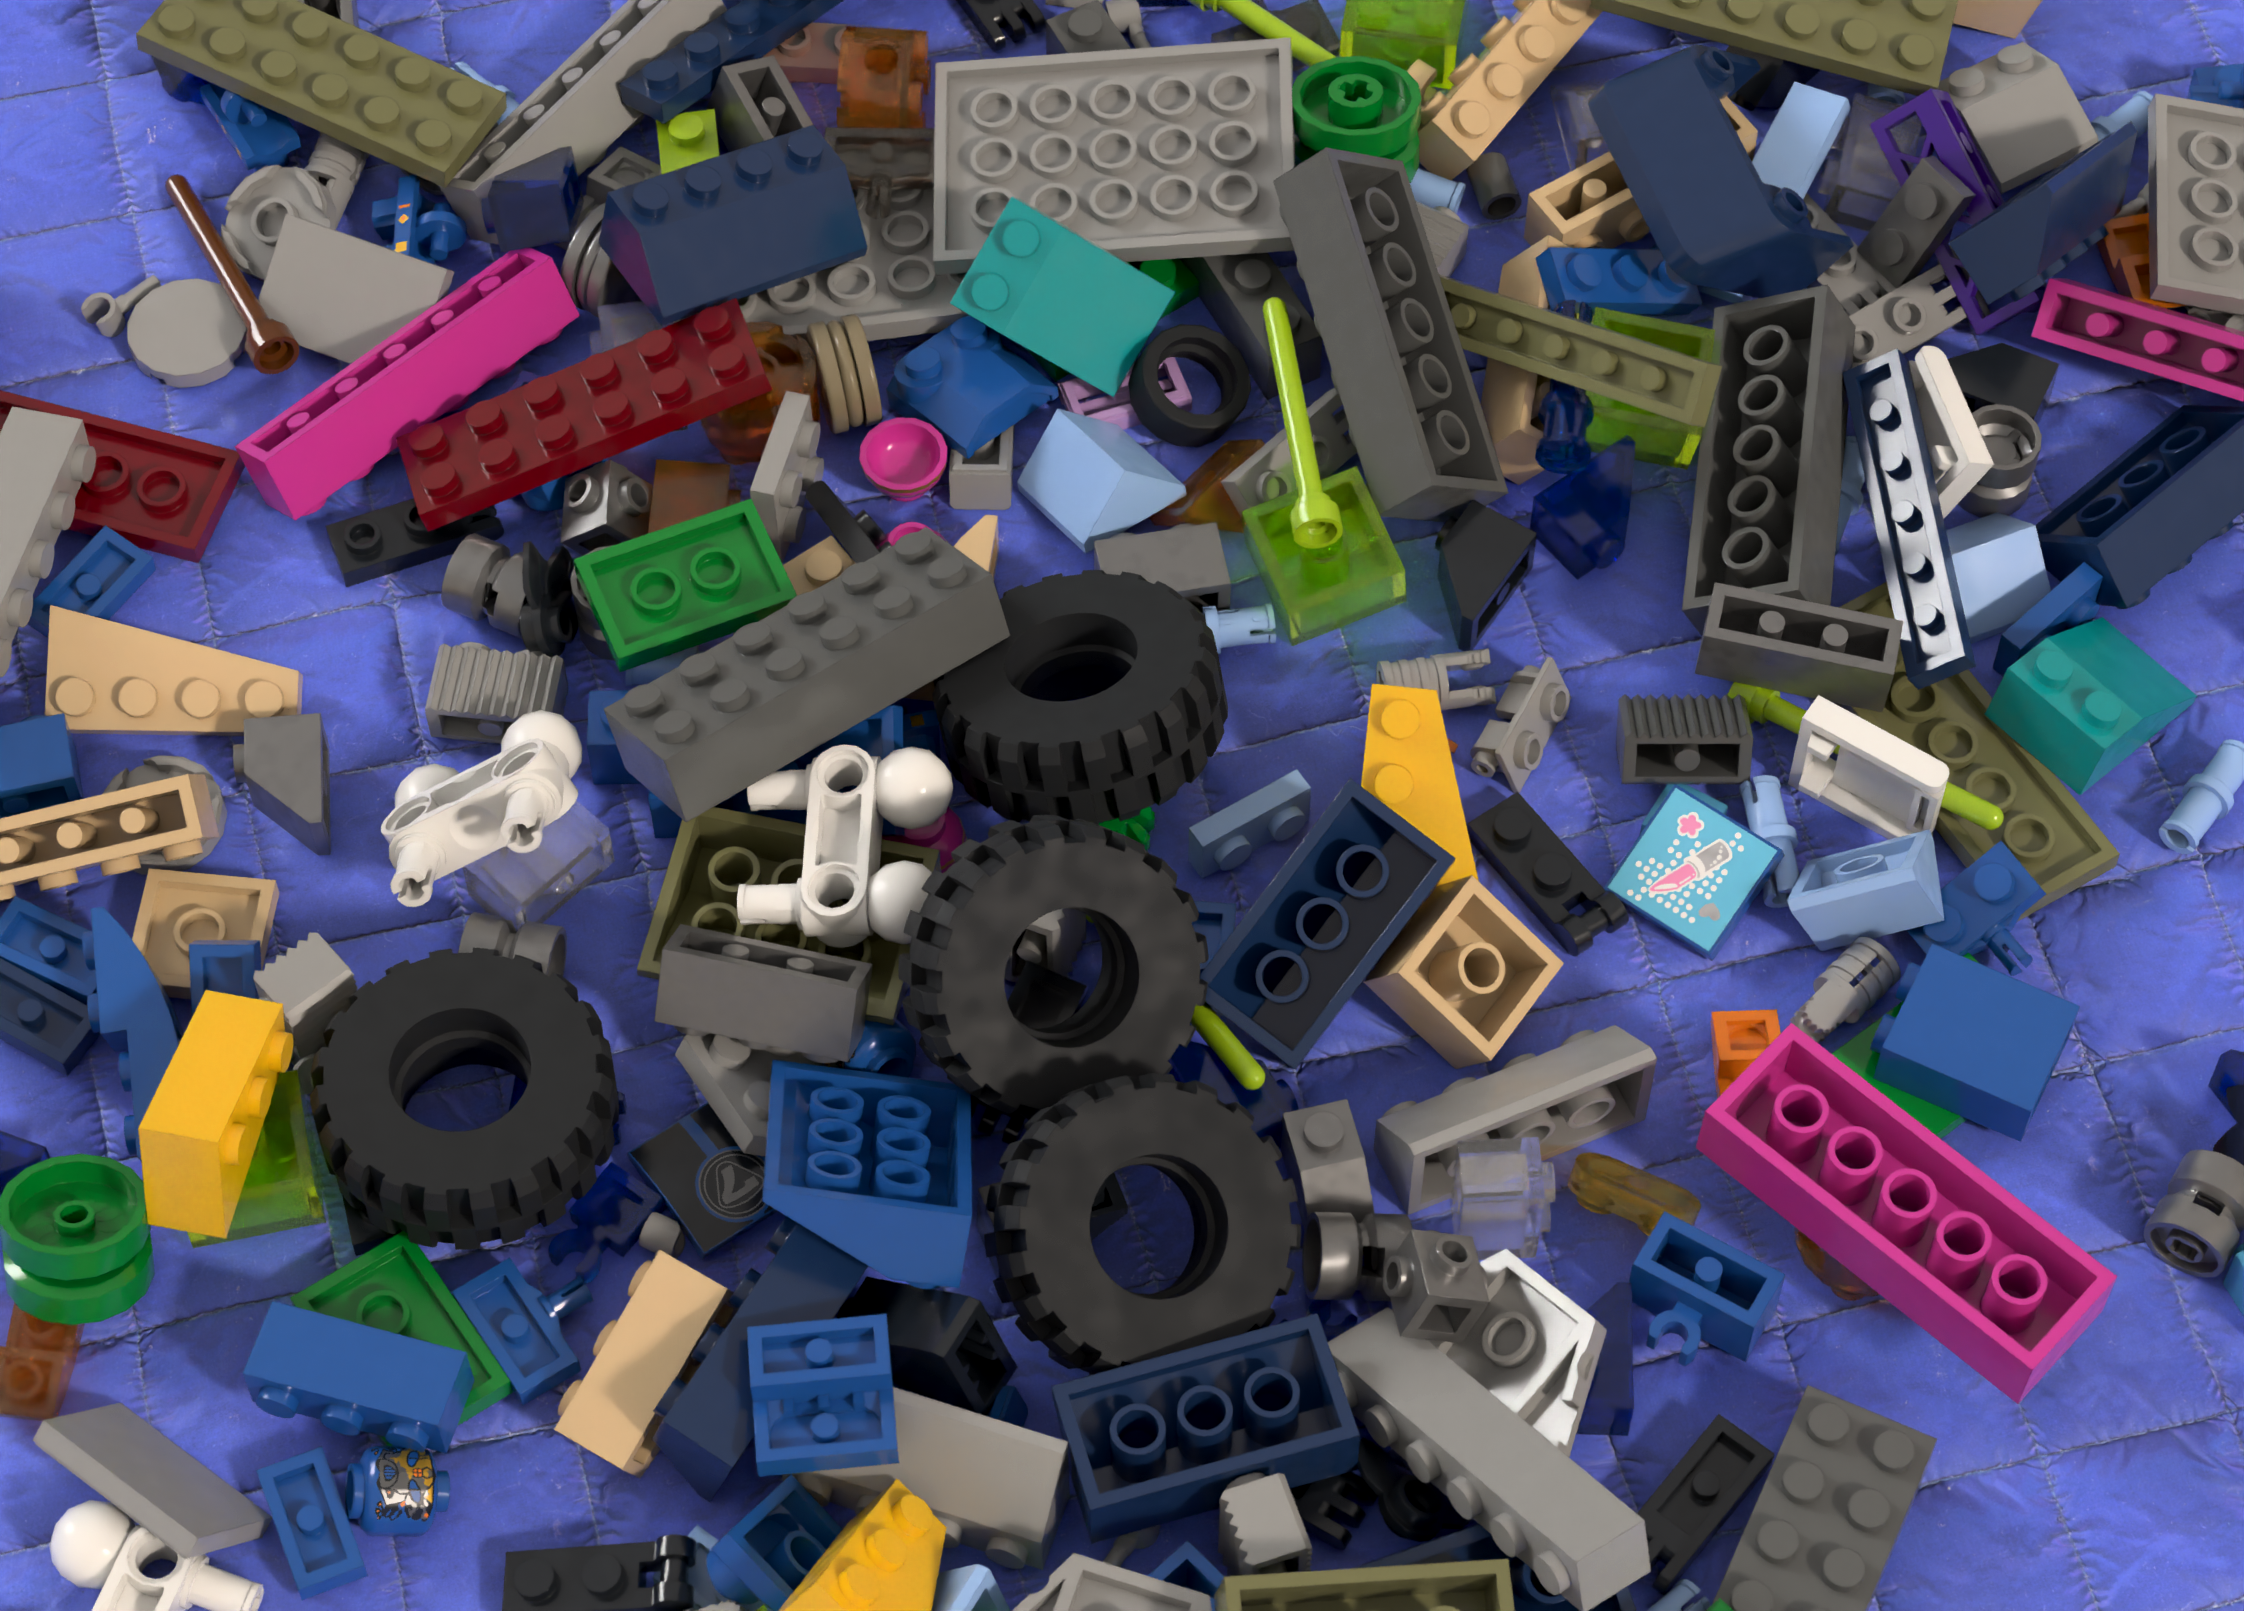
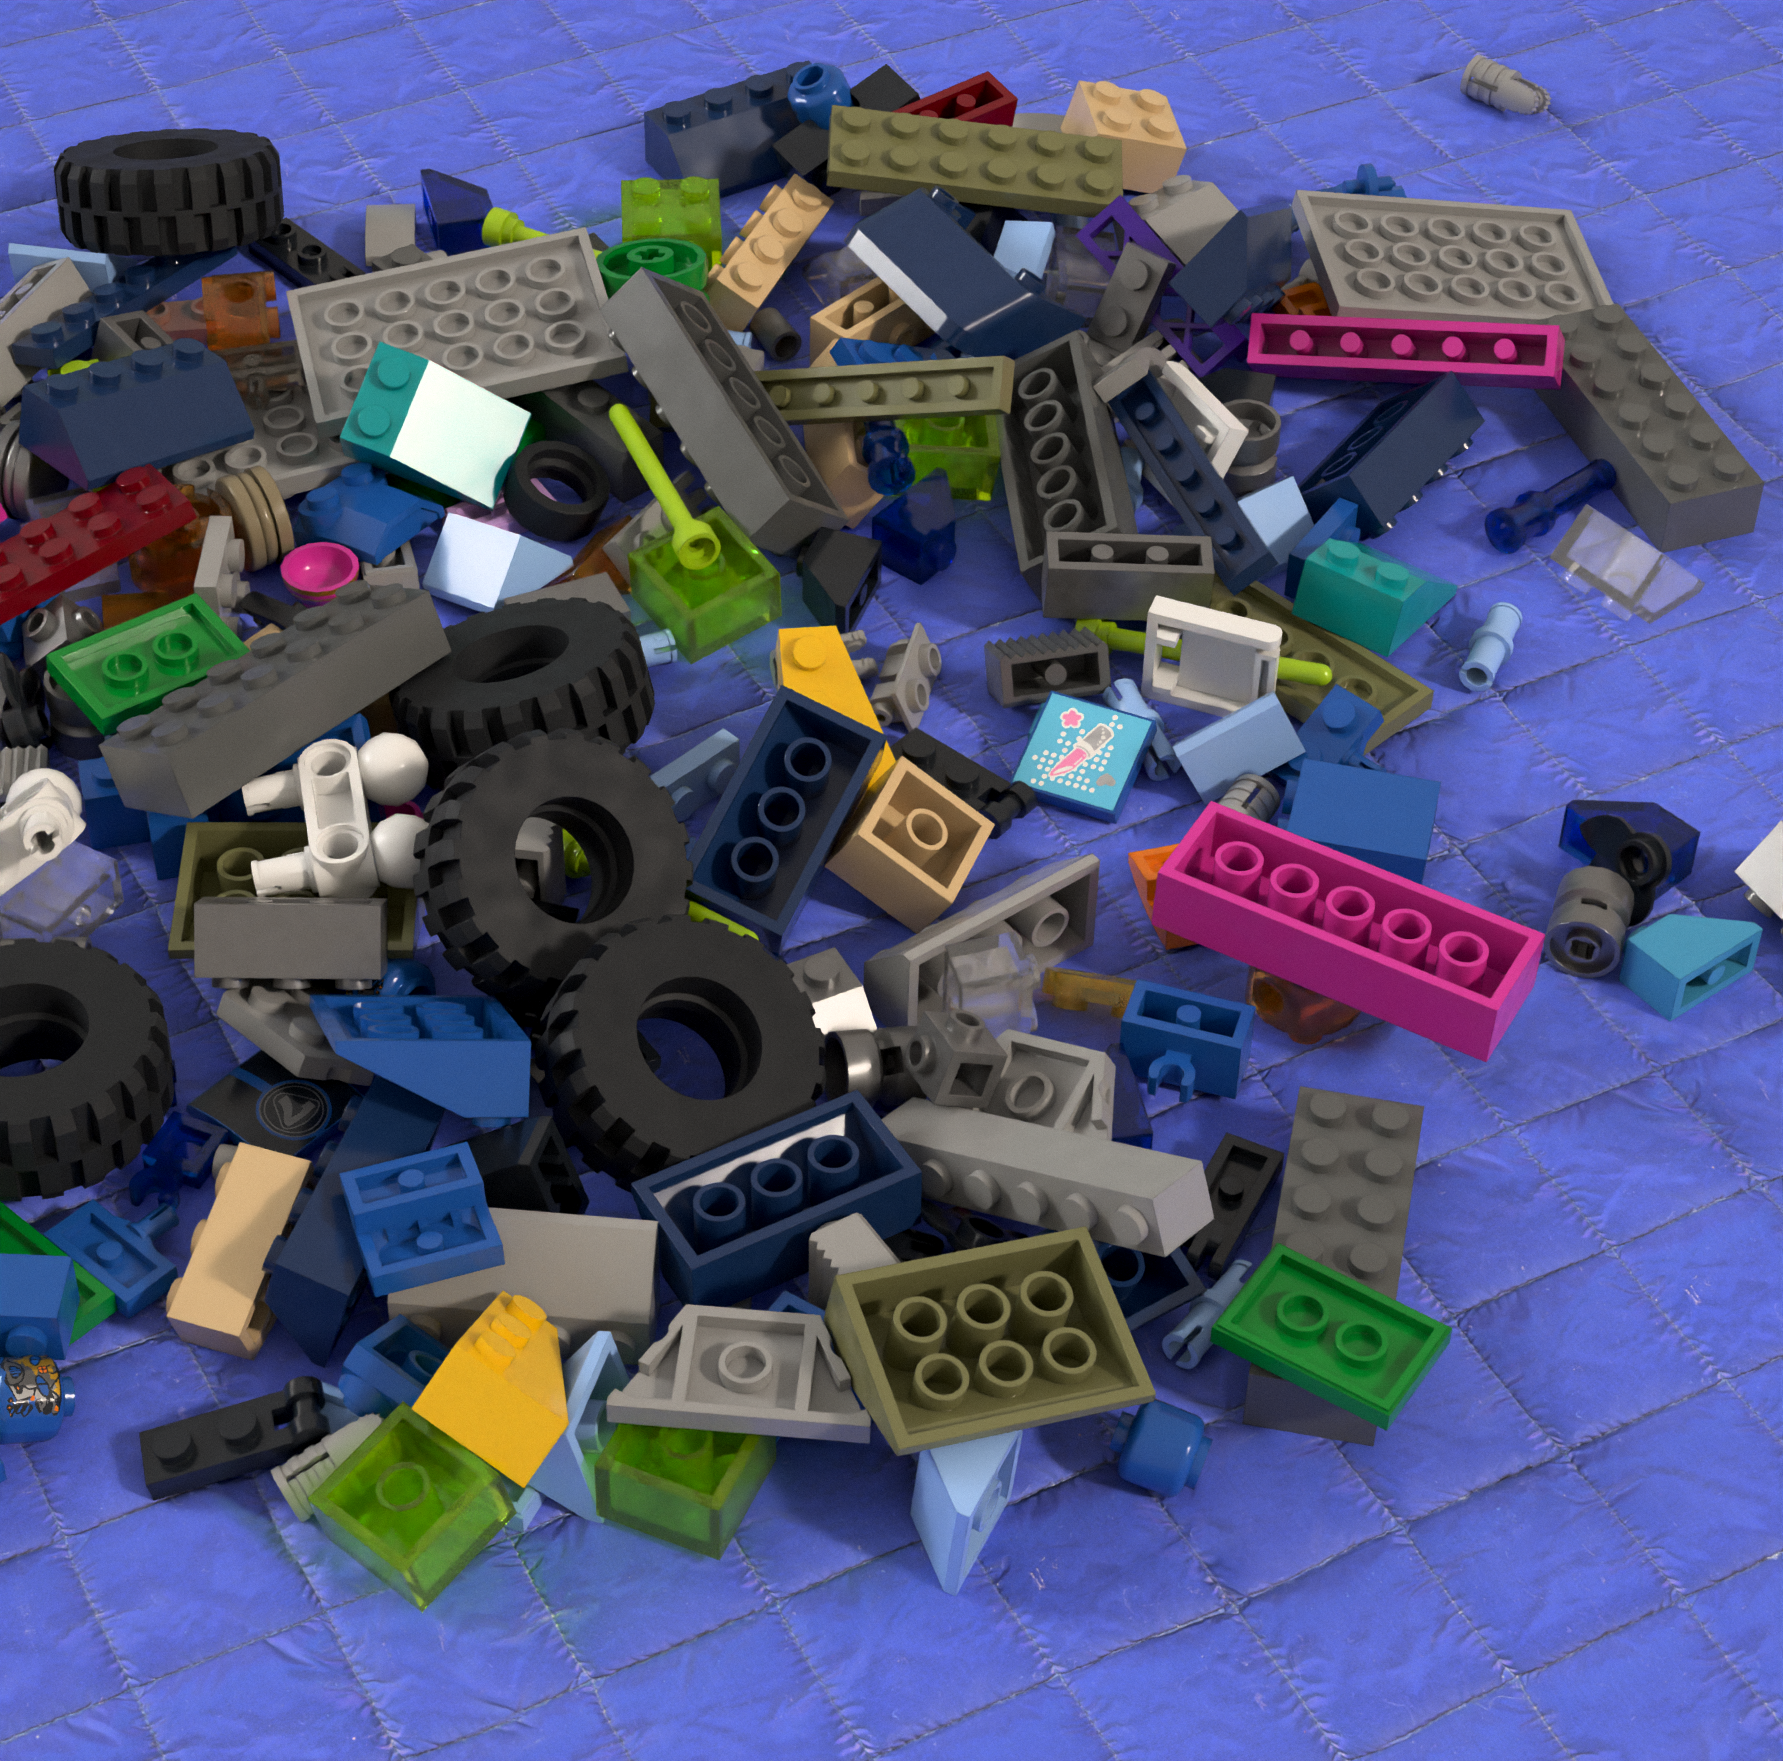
camera: 15 degrees left, 15 degrees down
none -> light grey slope [1093,347,1167,403]

